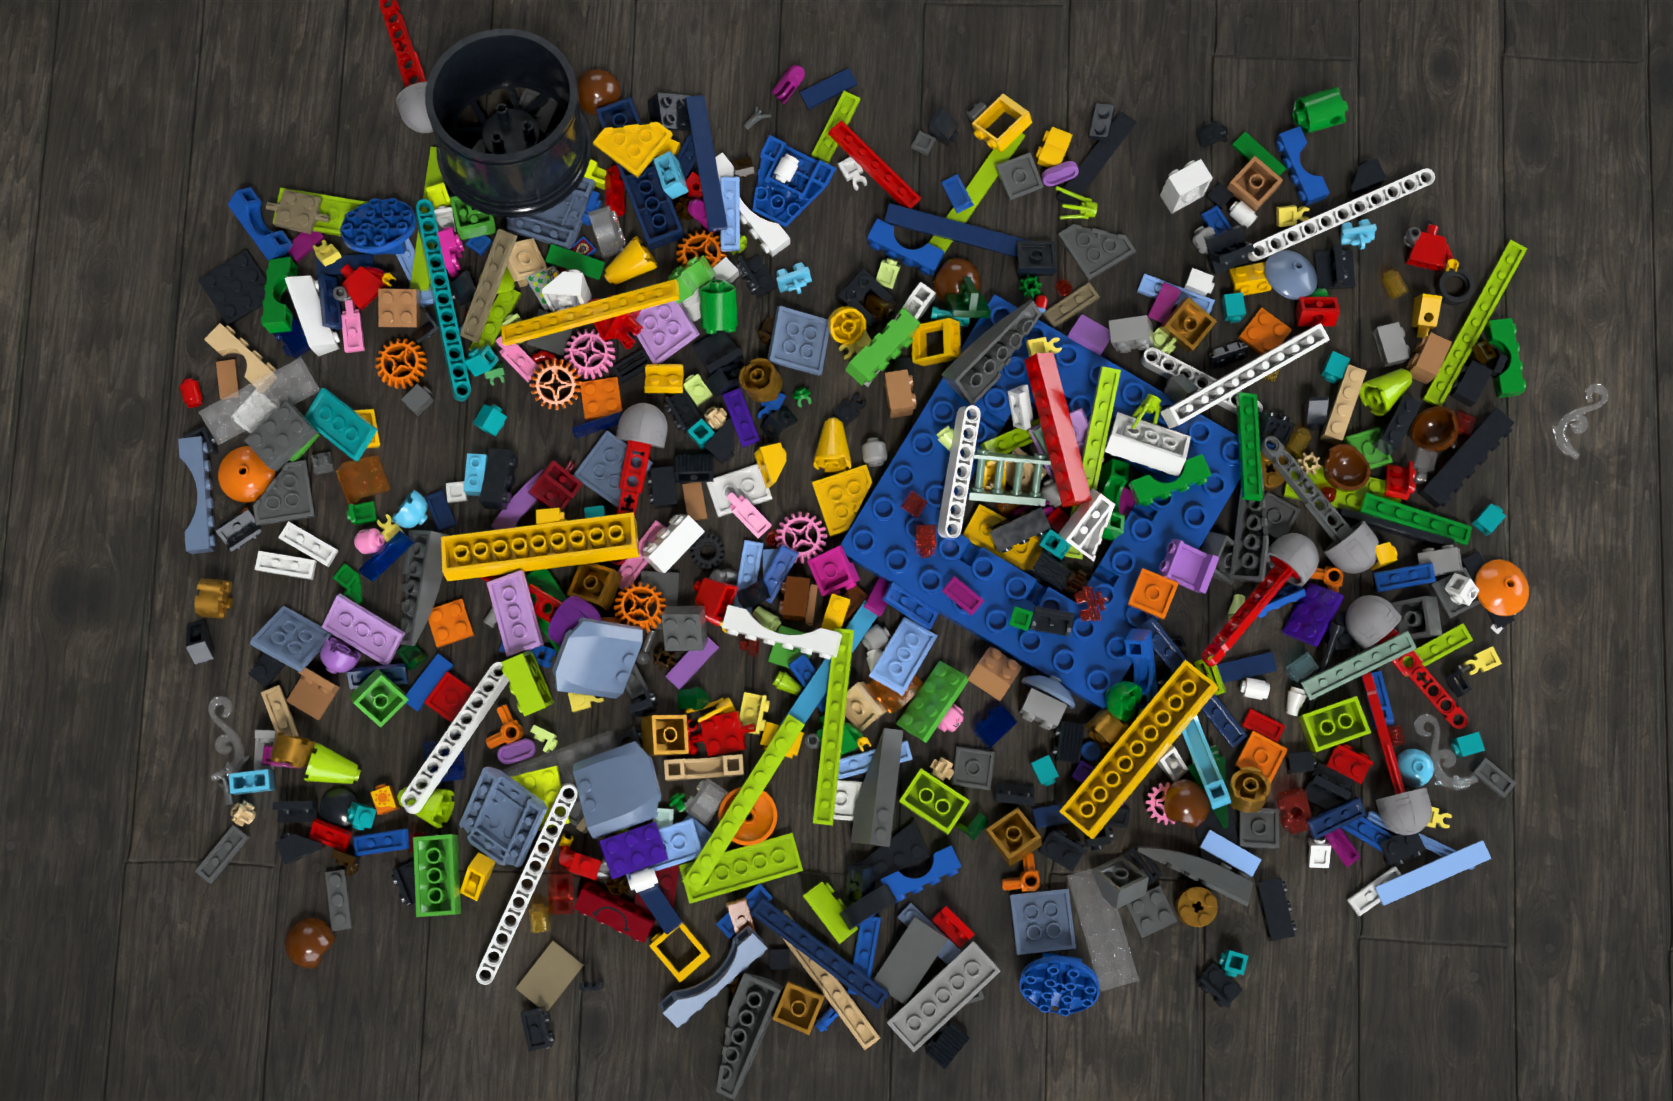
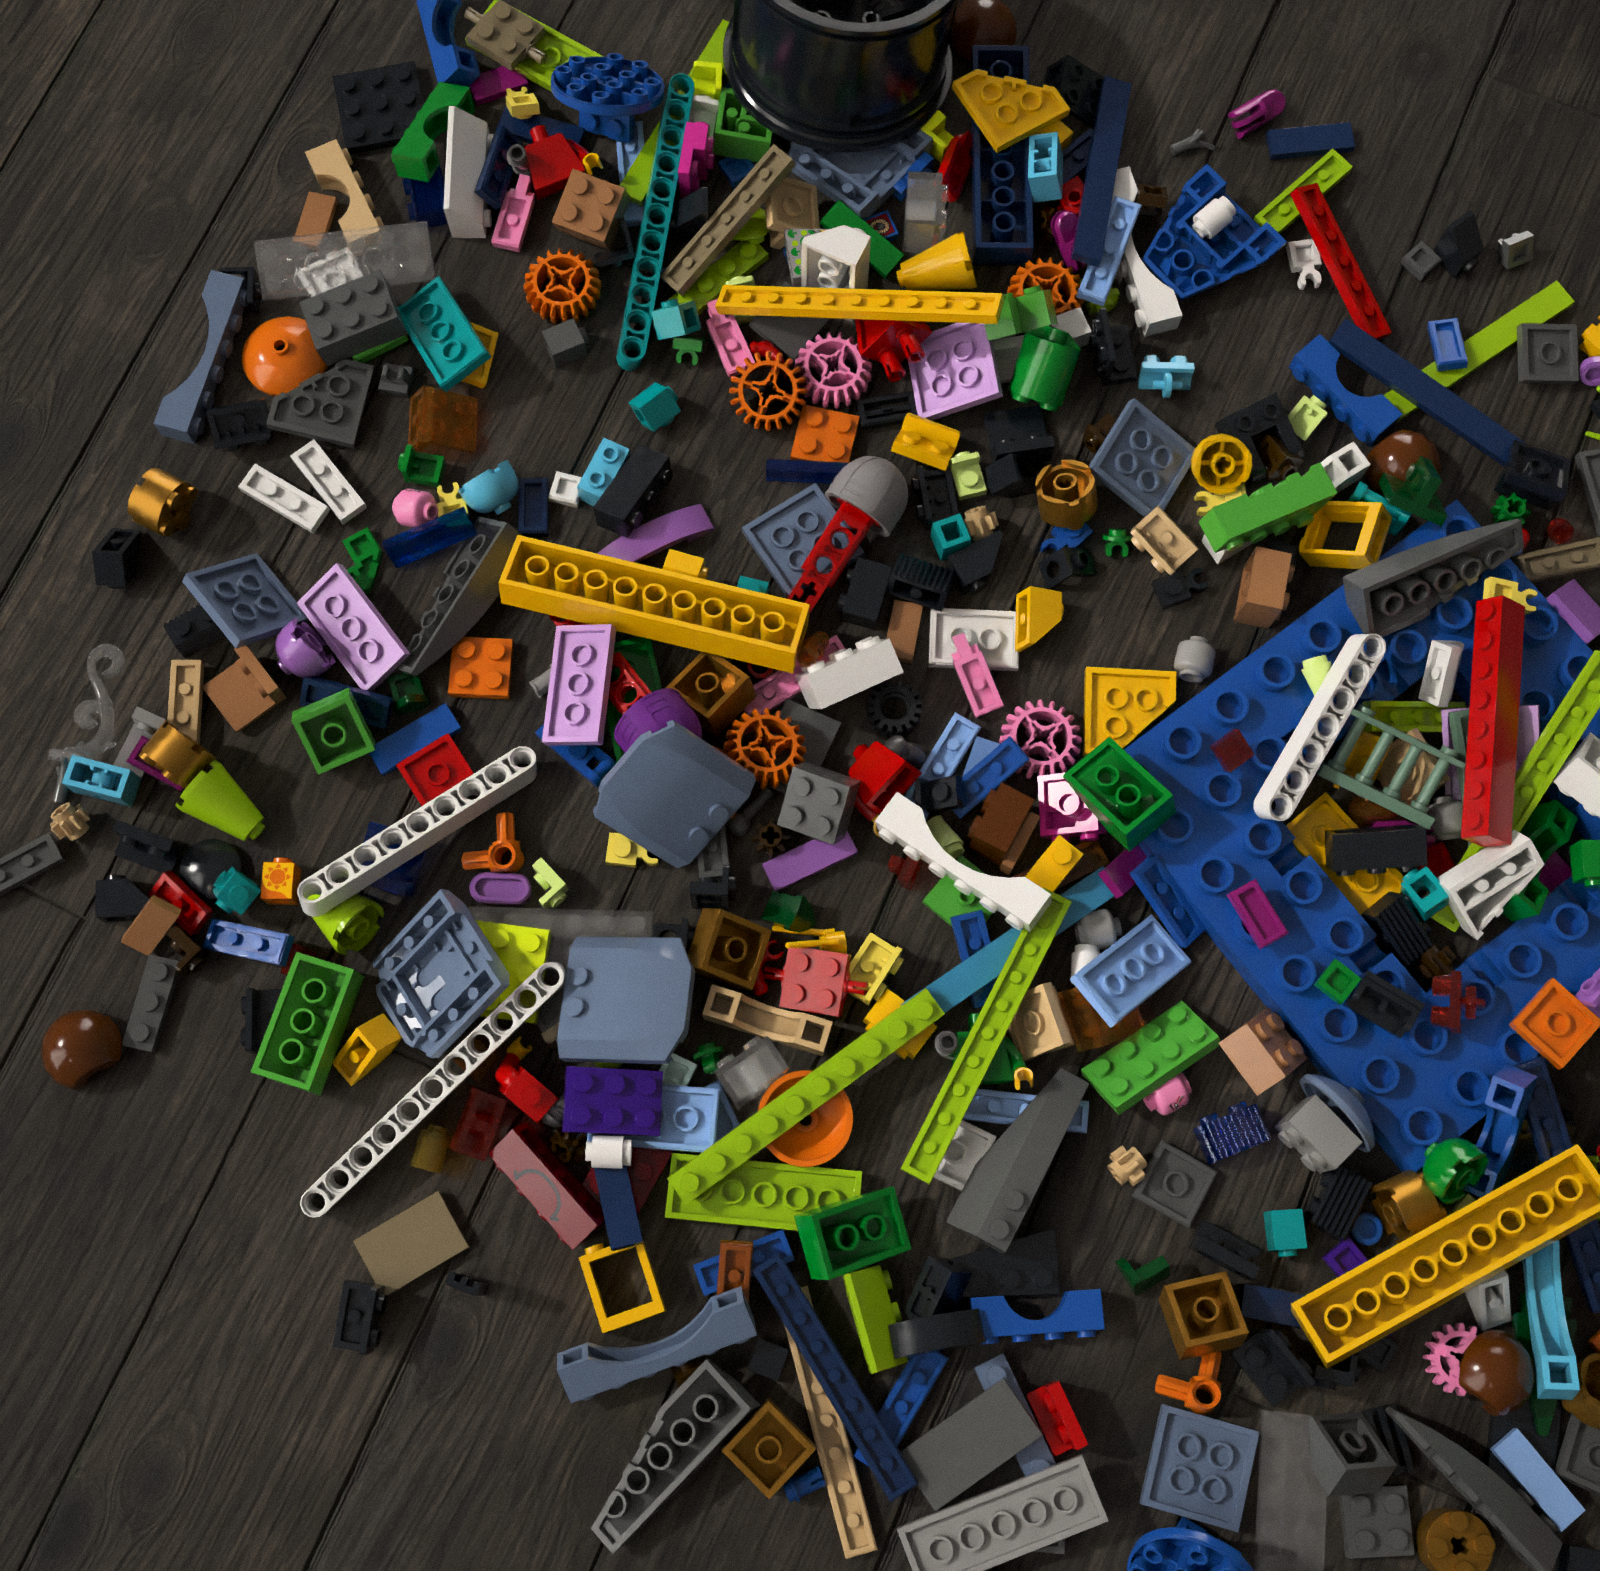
camera: 20 degrees right, 5 degrees down
red brick [179,378,203,408] -> none
lime brick [501,649,554,717] -> none
dark red plate [527,460,583,512] -> none
dark purple plate [722,388,760,448] -> none
clear red hinge [766,530,781,547] -> none
lime cone [772,671,802,696] -> none
yellow cone [813,418,852,473] -> none
lime brick [899,769,970,835] -> none
clear red brick [915,525,936,558] -> none
yellow window [972,94,1032,152] -> none
none -> medium nougat tile [121,895,181,956]
none -> green slope [794,1186,911,1280]
none -> clear orange pin [797,631,830,667]
none -> green slope [1063,737,1176,852]
none -> tan bracket [1130,505,1198,576]

